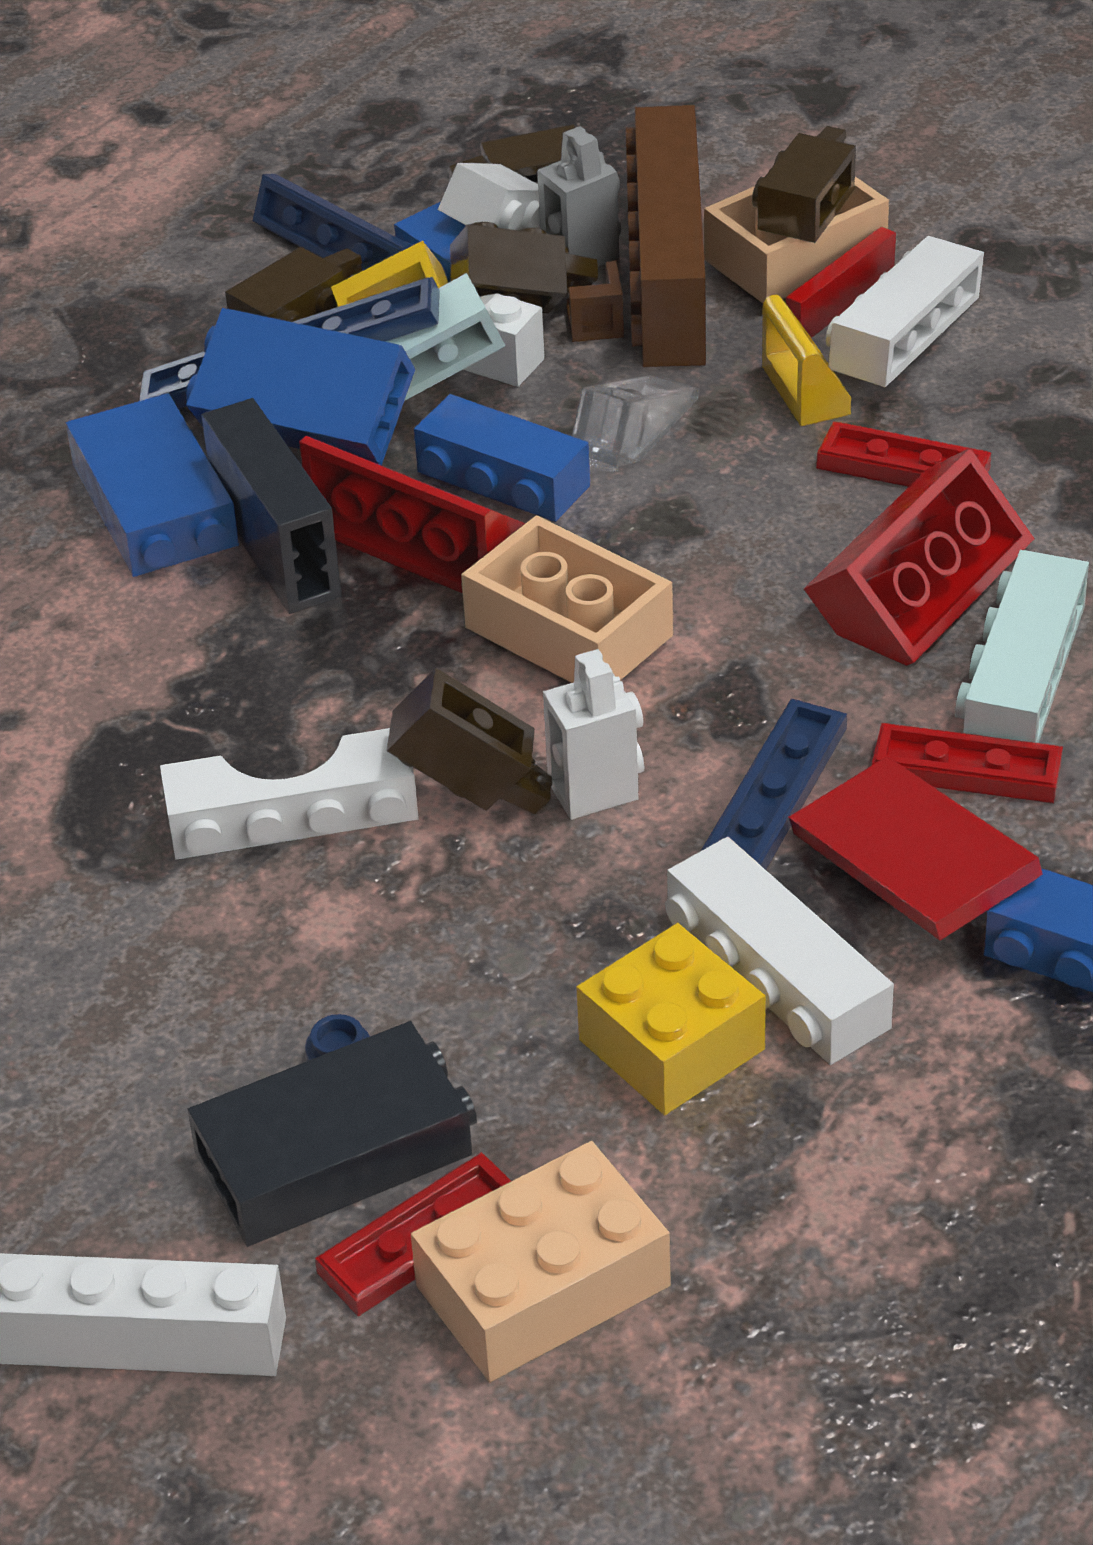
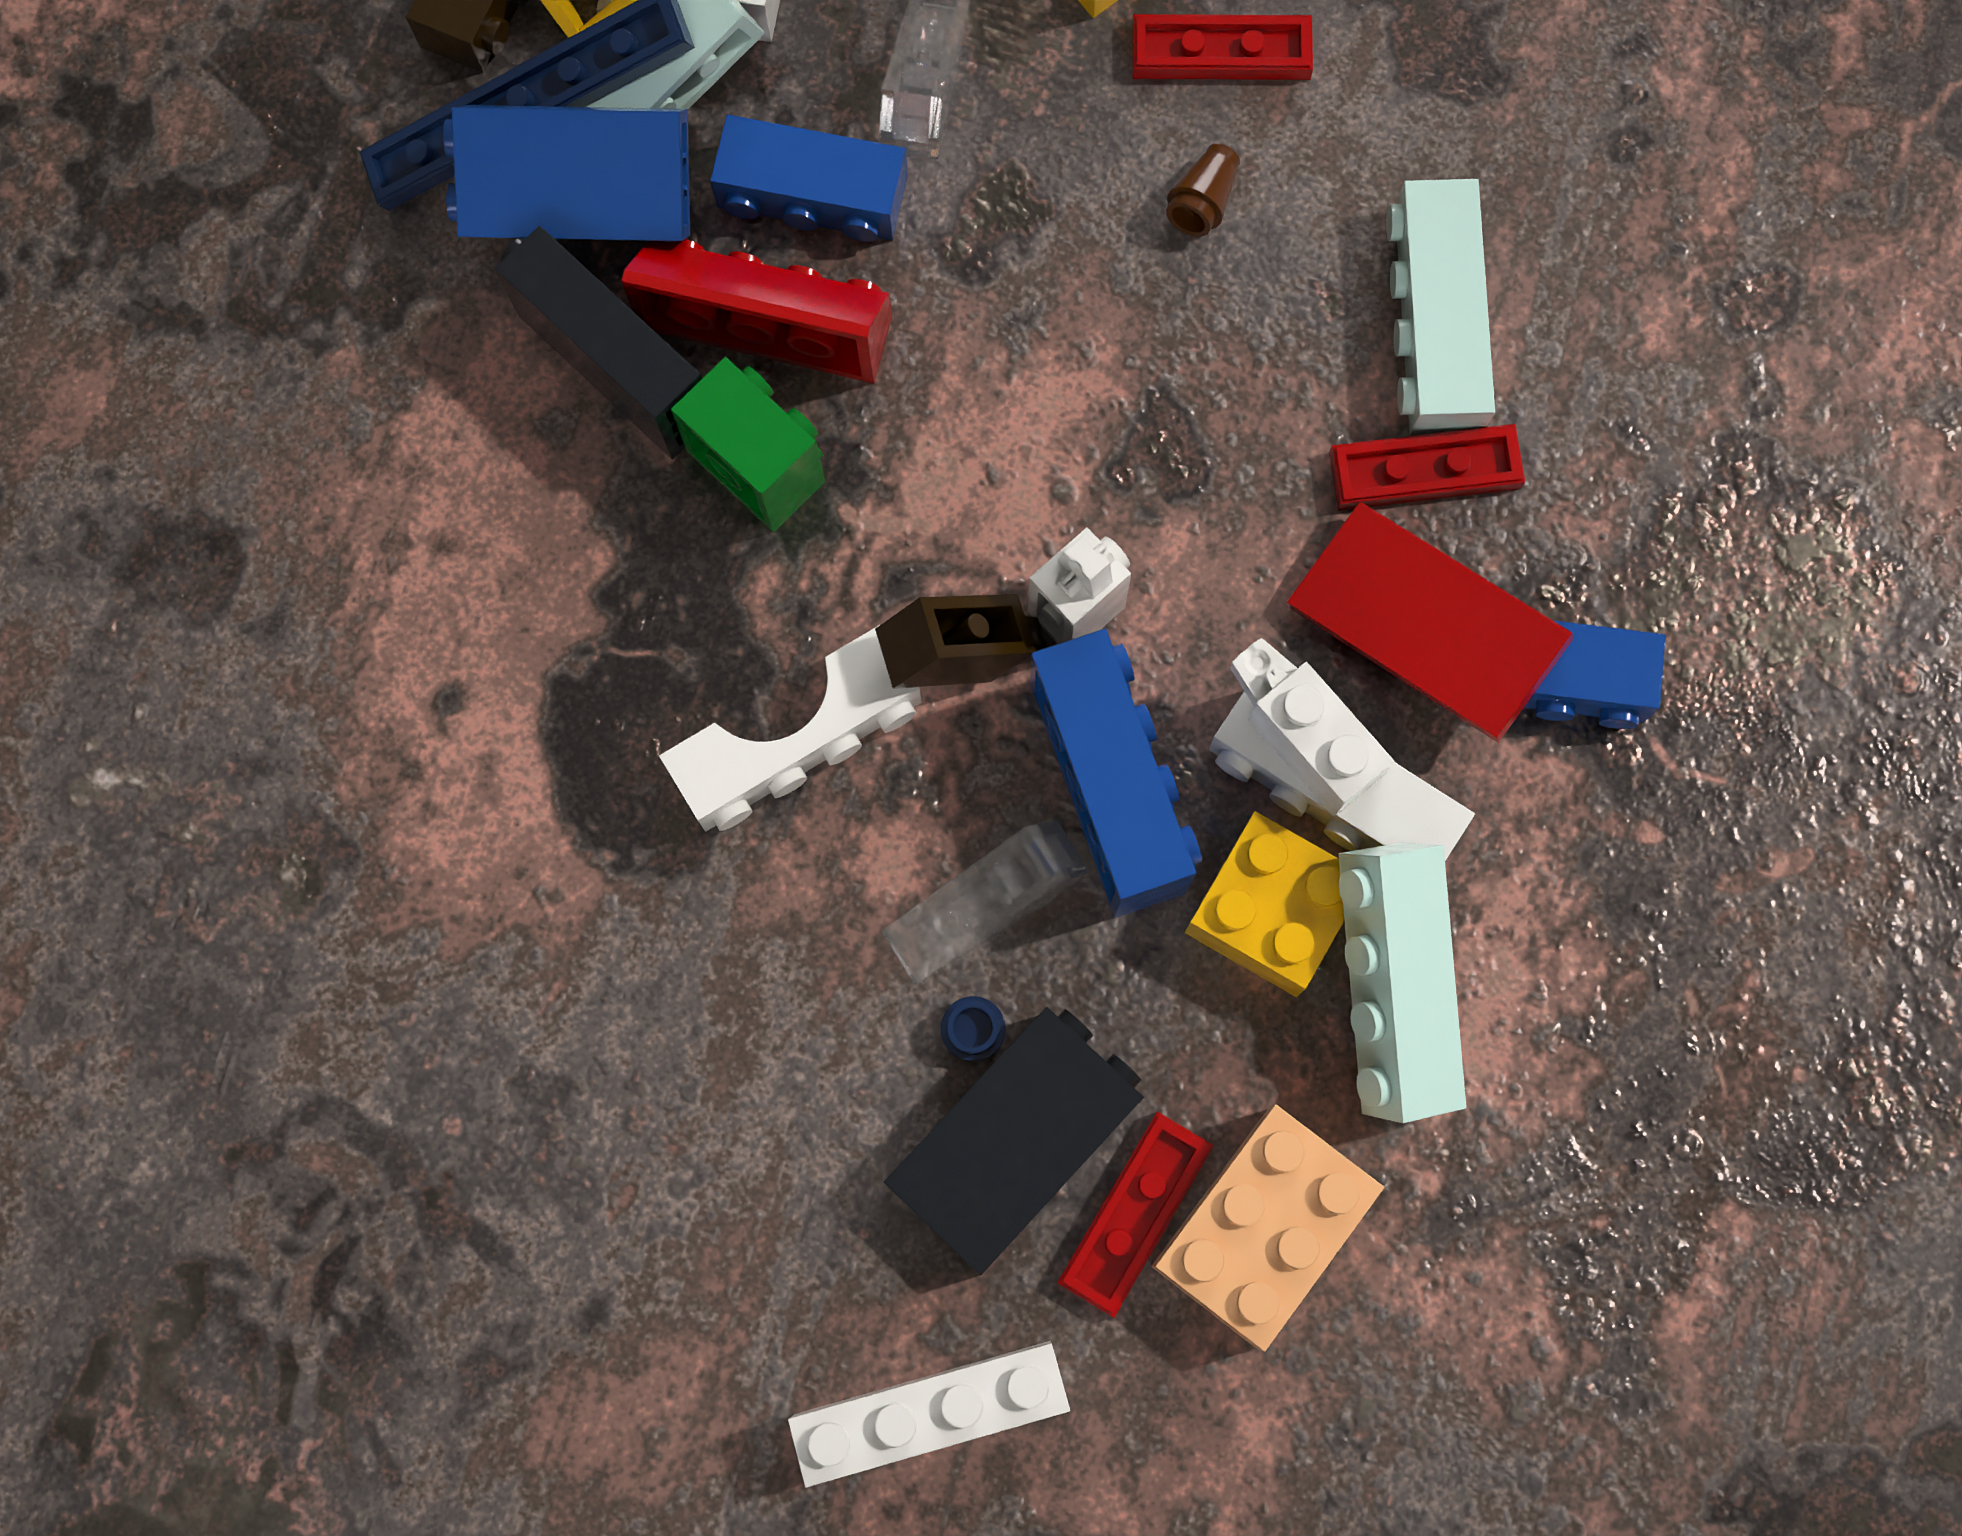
camera: 20 degrees left, 35 degrees up
blue brick [65,393,239,577] -> none
light nougat brick [461,515,673,683] -> none
dark blue tile [701,698,847,870] -> none
red slope [804,448,1035,666] -> none
none -> green brick [671,356,826,533]
none -> clear slope [882,819,1090,985]
none -> blue brick [1030,628,1202,918]
none -> reddish brown cone [1166,144,1240,237]
none -> white hinge [1230,638,1395,817]
none -> light aqua brick [1338,843,1466,1123]

